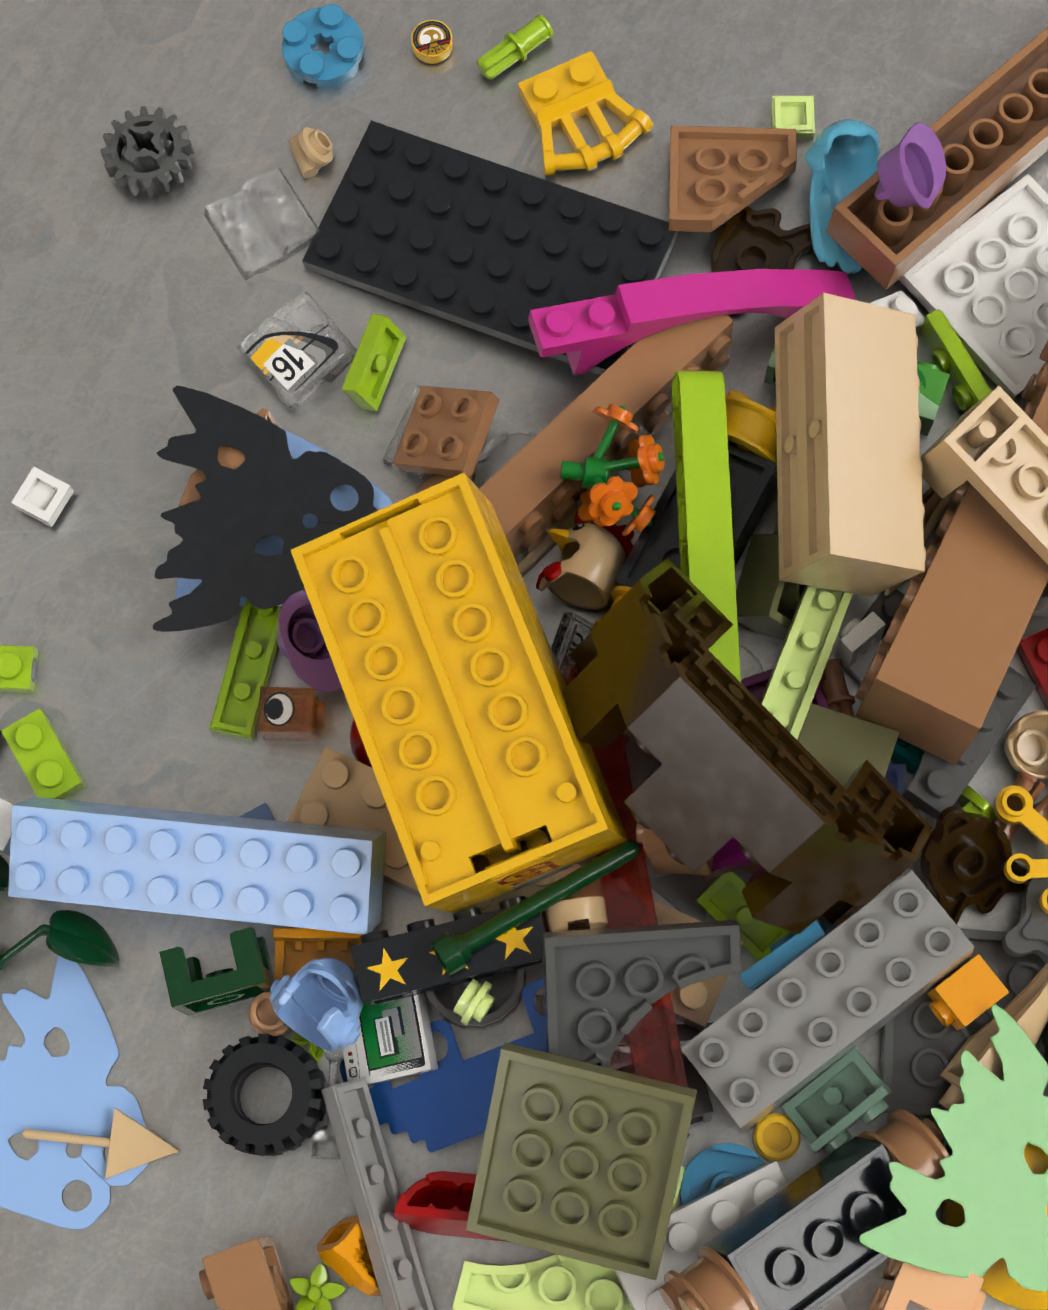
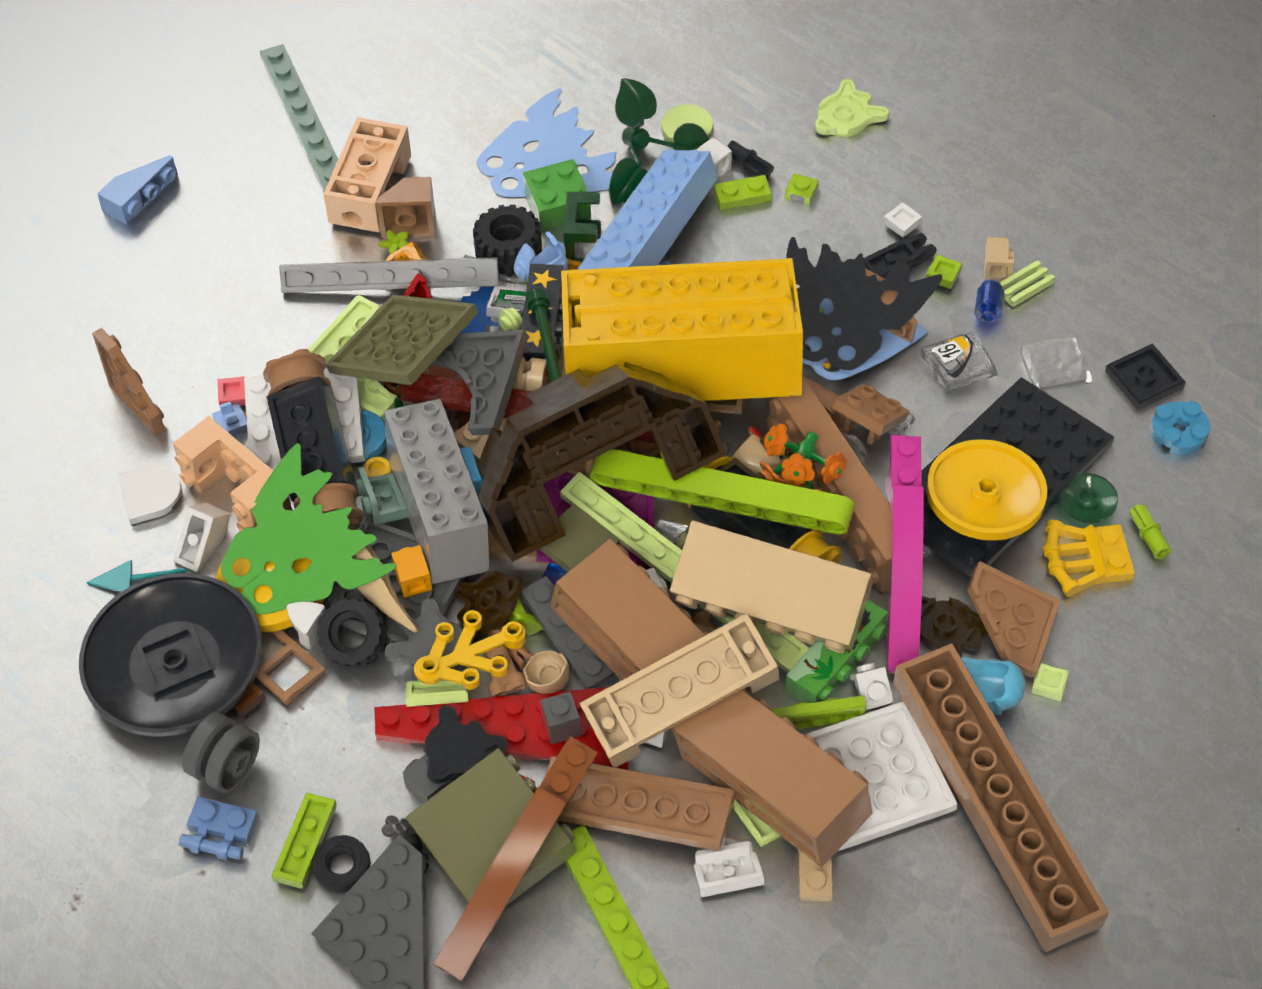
camera: 105 degrees right, 20 degrees down
tan piece [22,1108,180,1179] -> none
dark grey gear [100,106,194,197] -> none
tan plate [288,127,333,179] -> none
lime plate [341,314,407,411] -> none
tile [411,20,453,64] -> none
medium lavender piece [874,123,946,209] -> none
none -> bright green brick [523,159,591,232]
none -> black hinge [863,233,937,279]
none -> lime plate [926,254,962,289]
none -> yellow dish [926,439,1047,540]
none -> clear blue brick [974,280,1004,322]
none -> tan brick [984,237,1014,281]
none -> yellowish green tile [995,260,1056,308]
none -> clear green dish [1059,473,1118,523]
none -> black tile [1105,343,1186,410]

